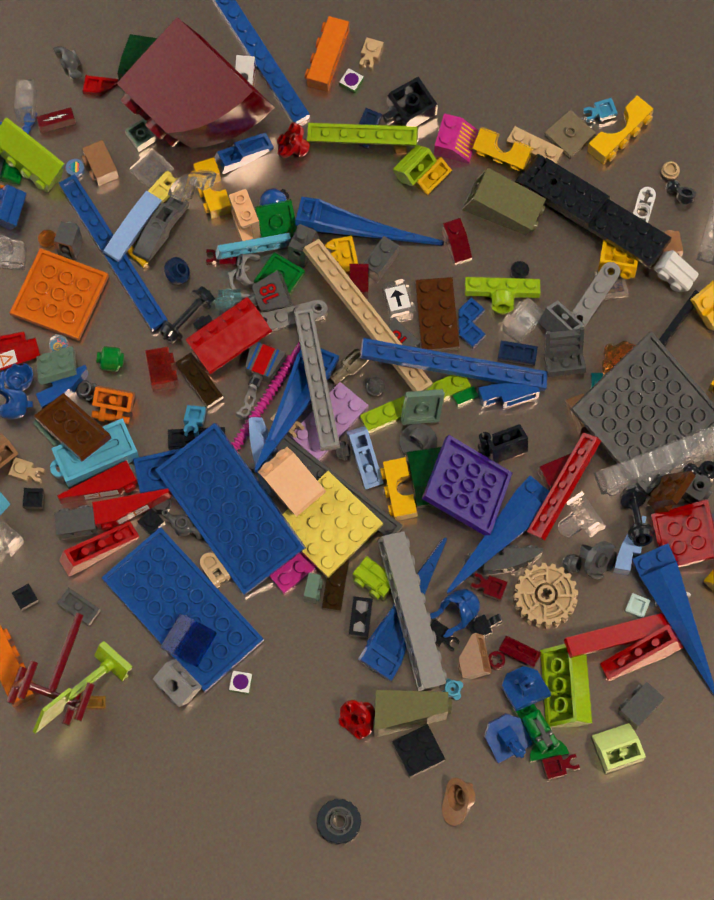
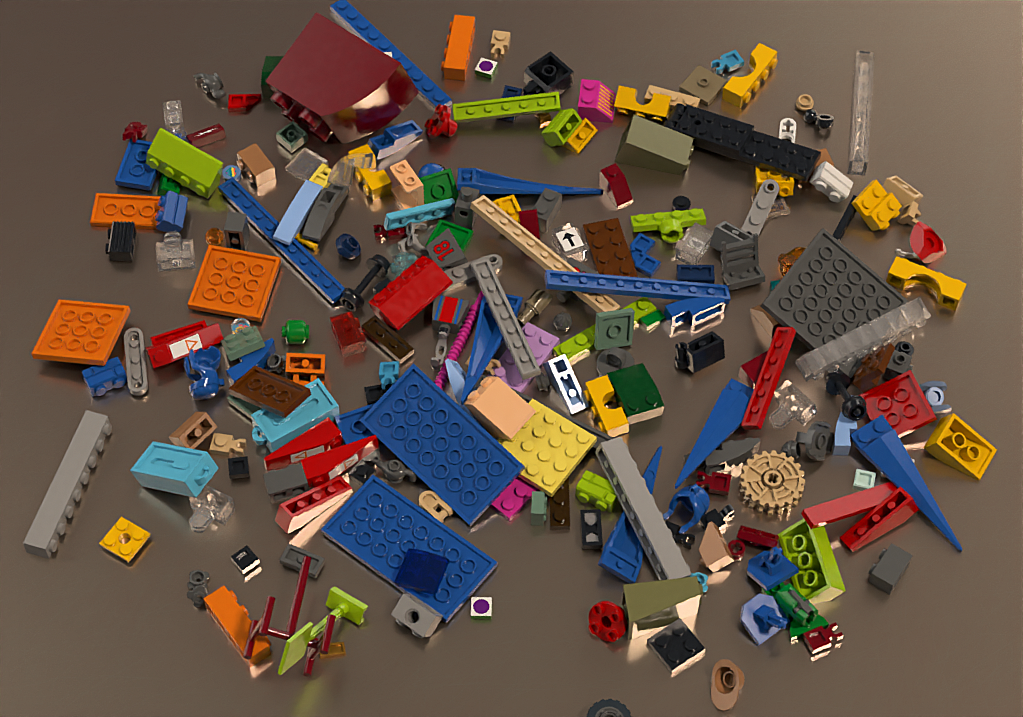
camera: 10 degrees left, 15 degrees down
dark purple plate [422,435,513,536] -> none
yellowish green slope [592,723,646,774] -> none

